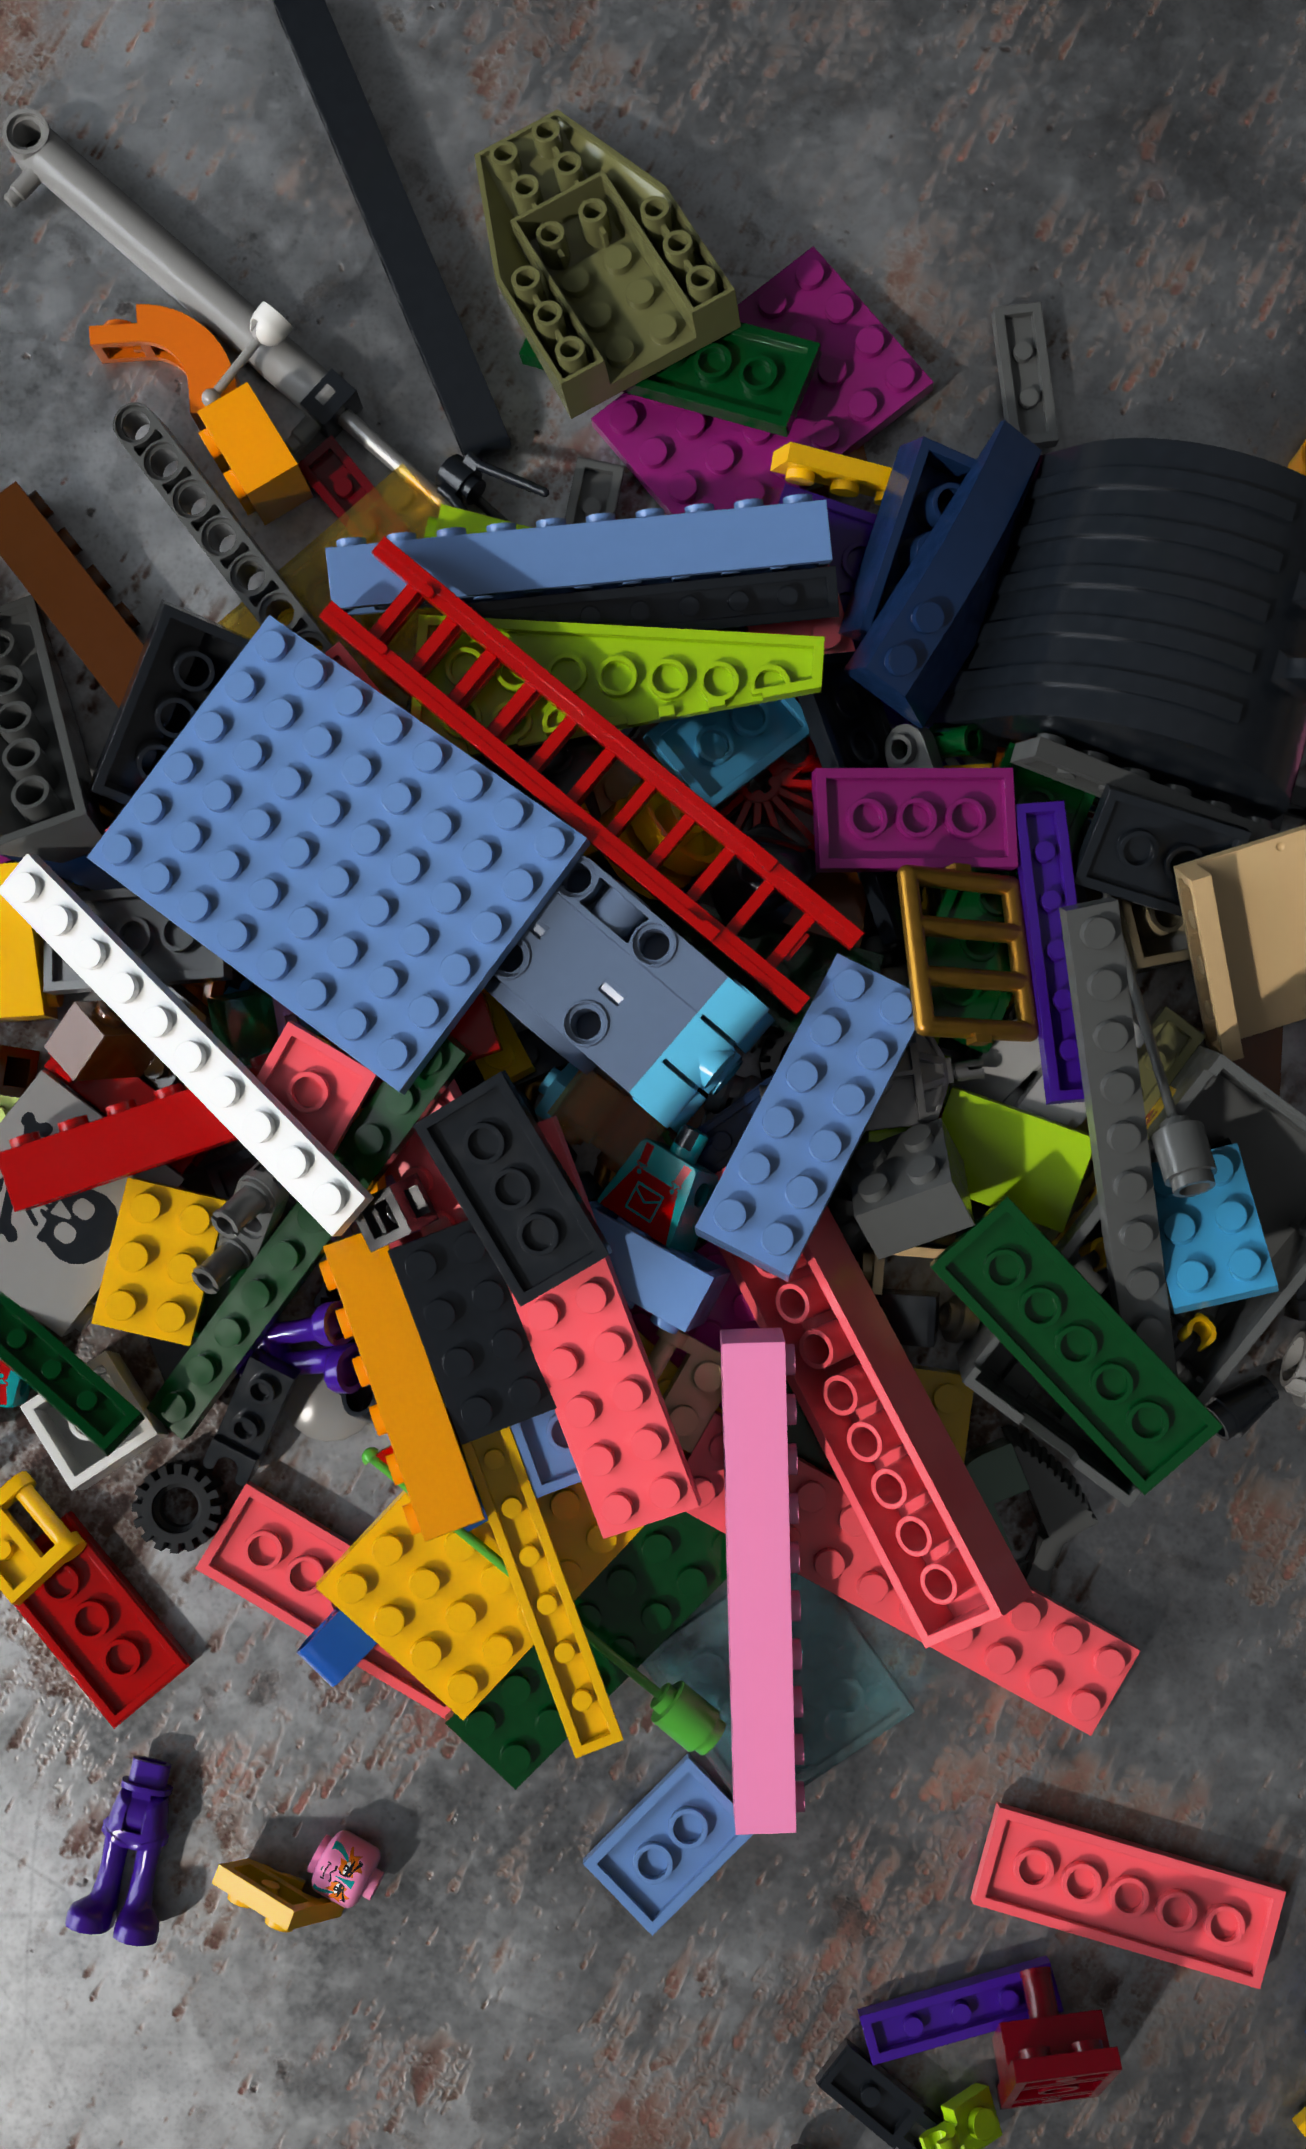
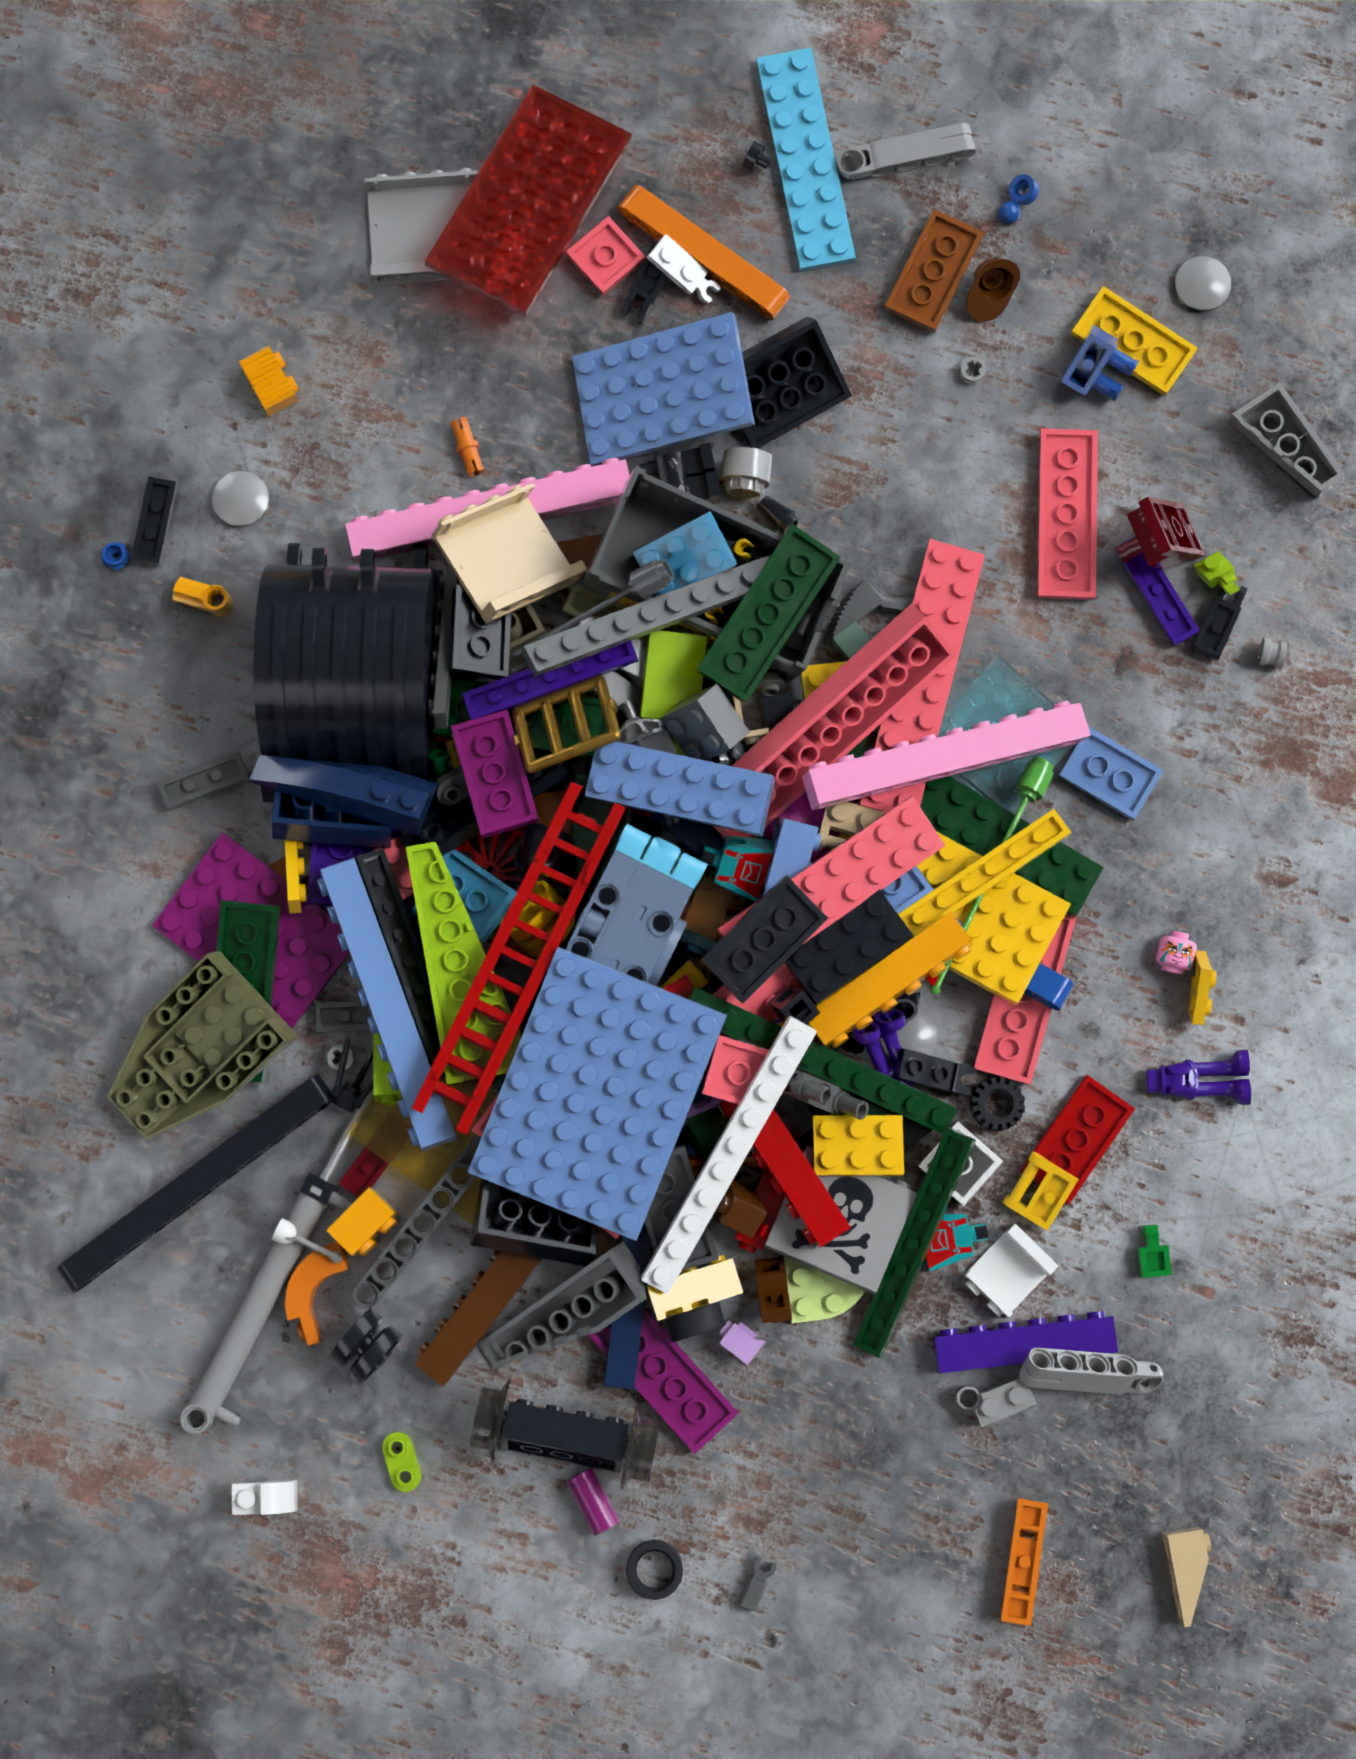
camera: 105 degrees left, 5 degrees down
none -> light grey bush [327,1044,356,1073]
none -> black wheel [328,1308,403,1386]

